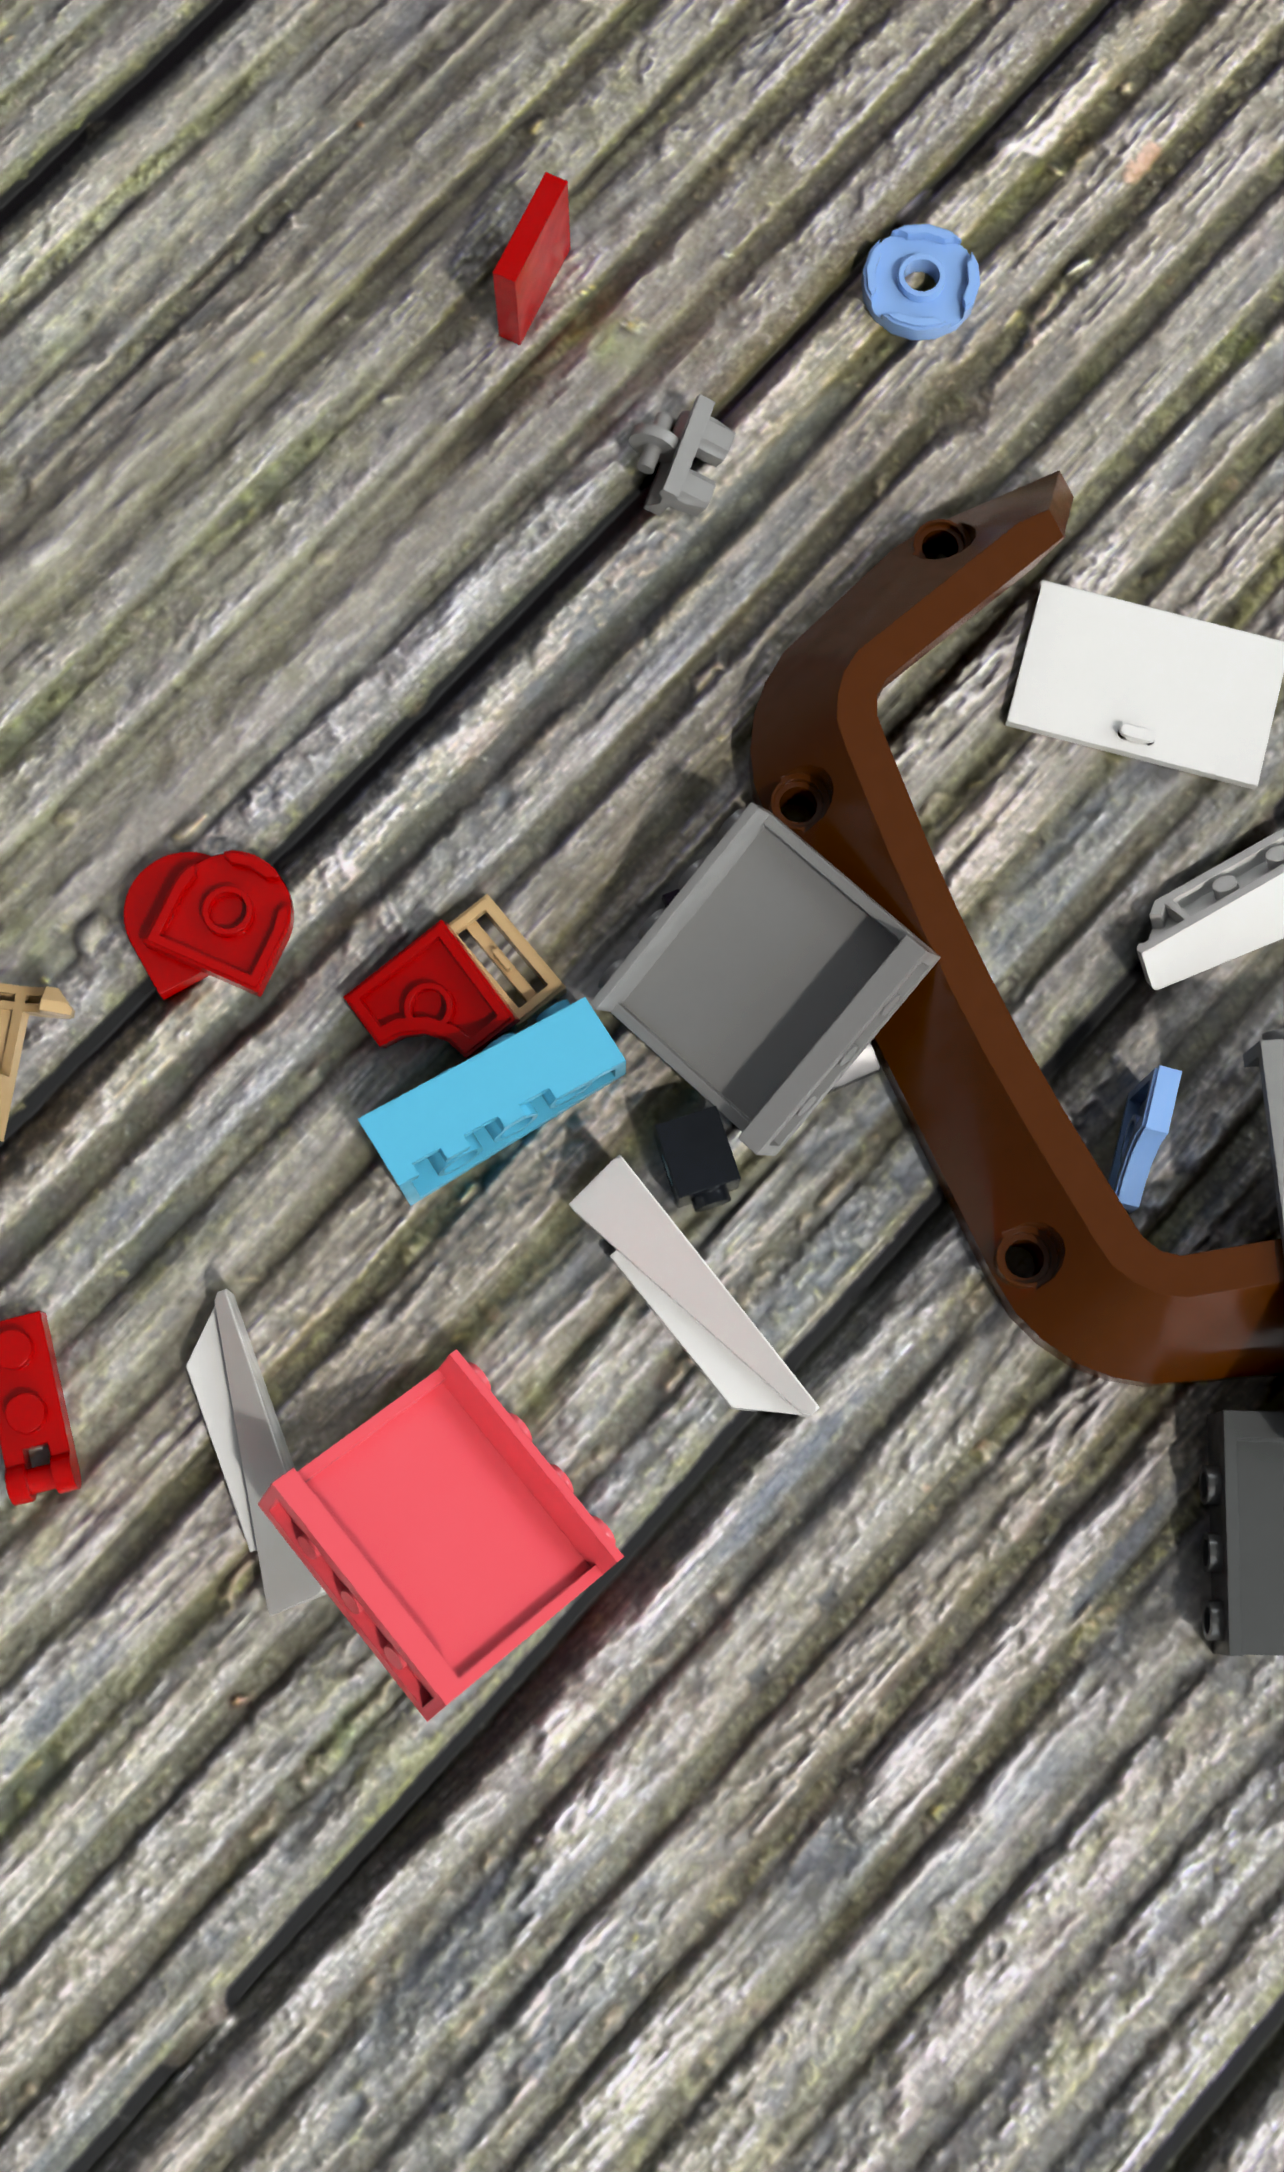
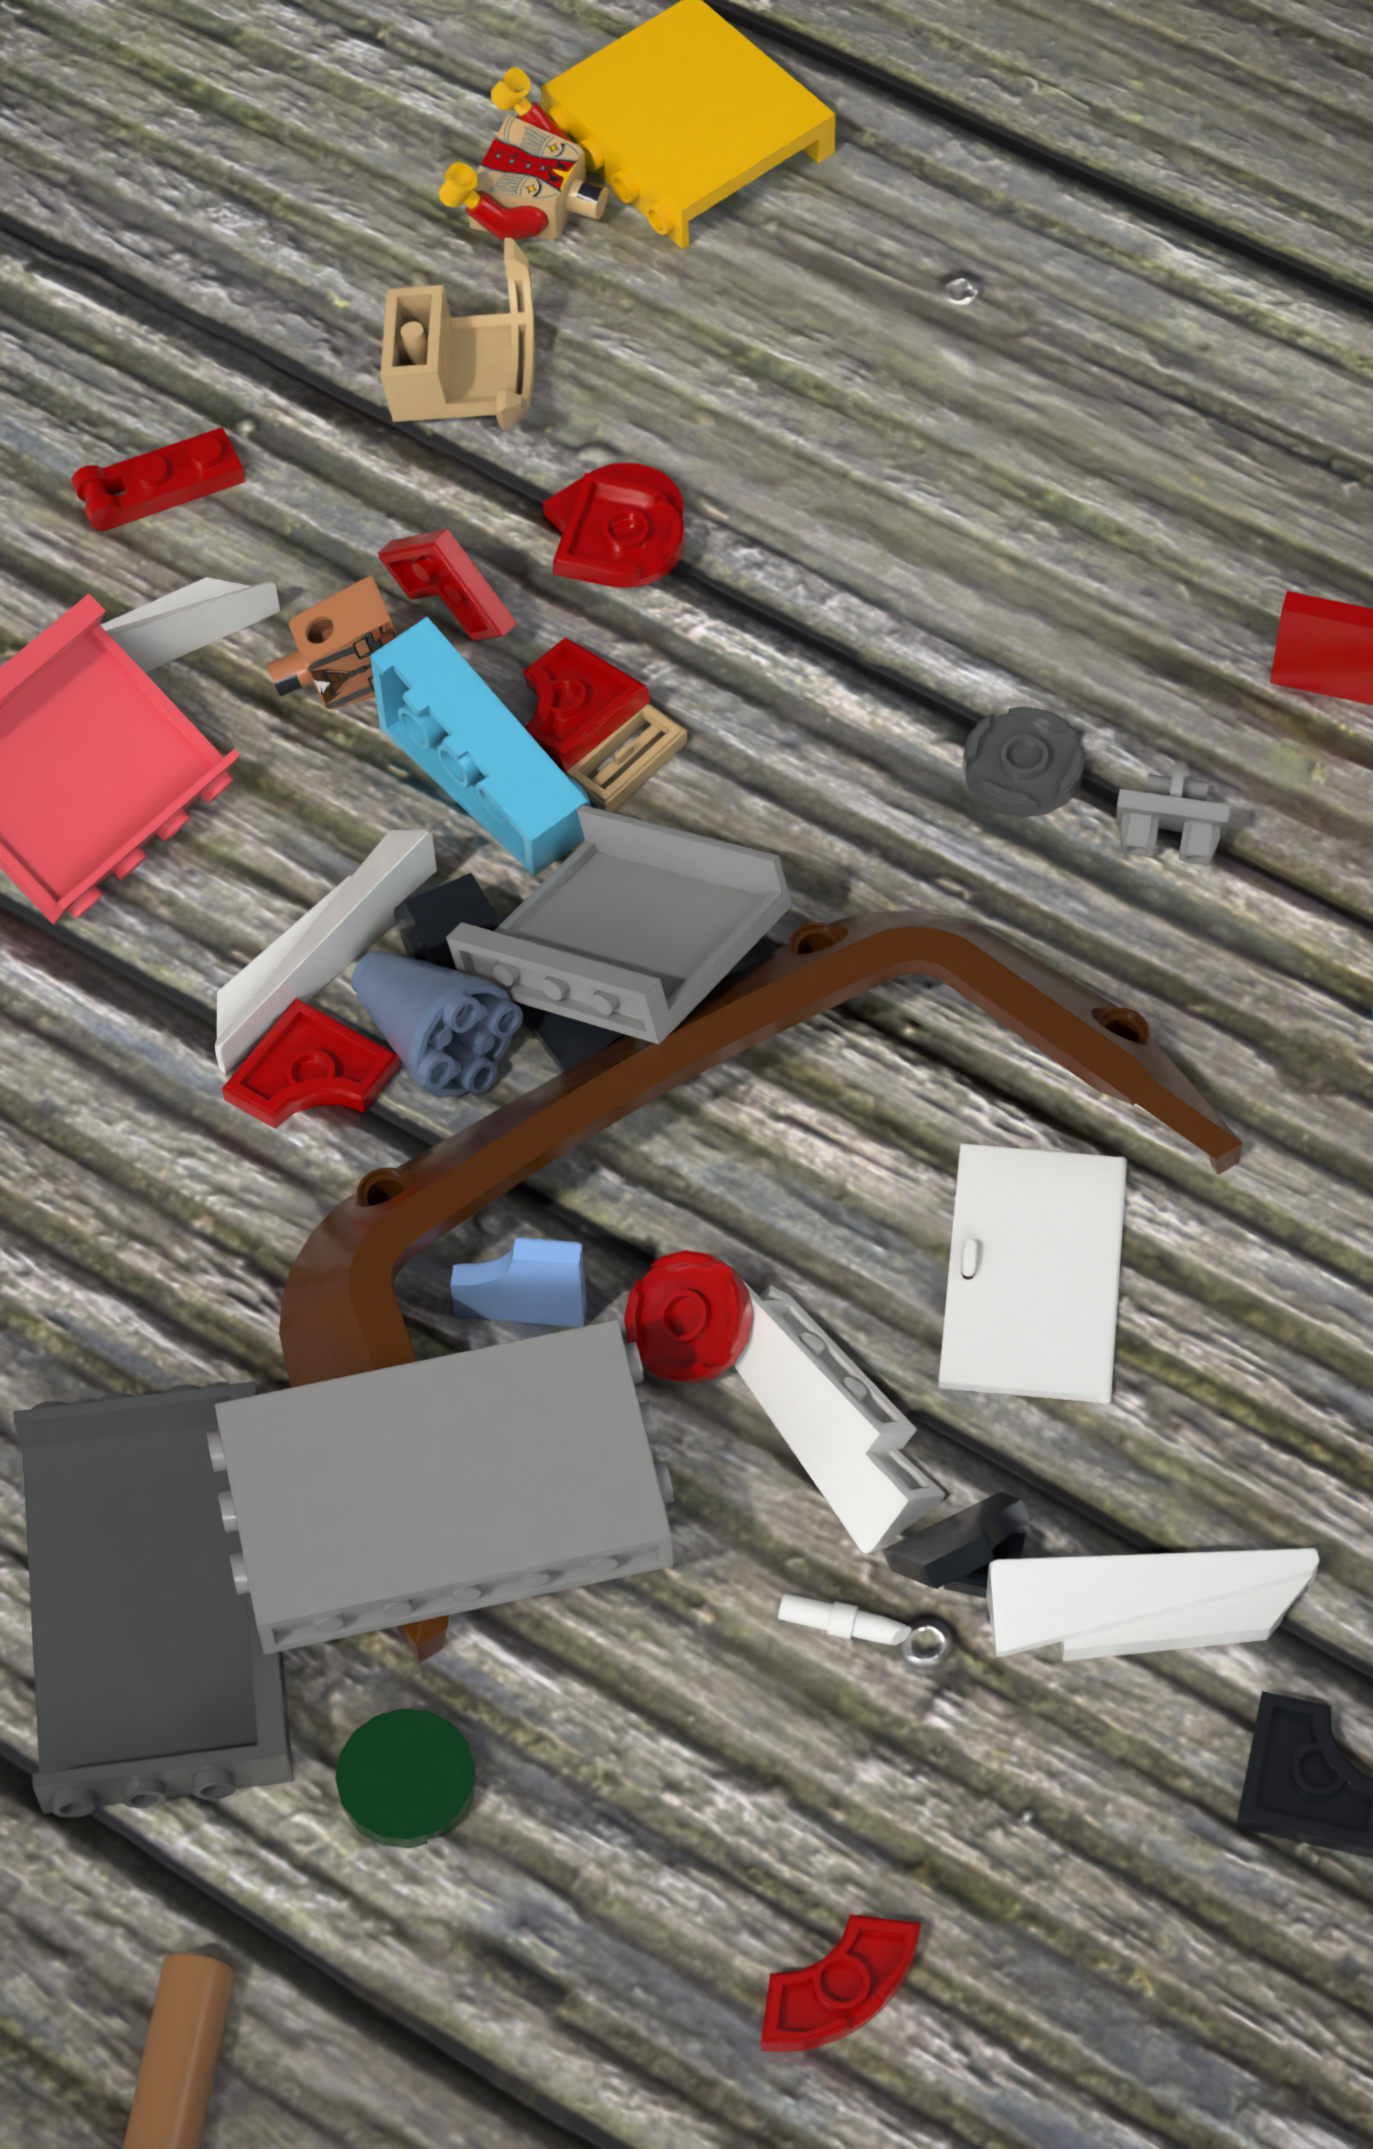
camera: 85 degrees right, 20 degrees down
none -> red tile [222,998,401,1129]
none -> nougat torso [266,575,398,710]
none -> sand blue cone [351,950,523,1098]
none -> red tile [377,529,517,641]
none -> red tile [624,1250,753,1385]
none -> dark grey tile [963,706,1085,818]

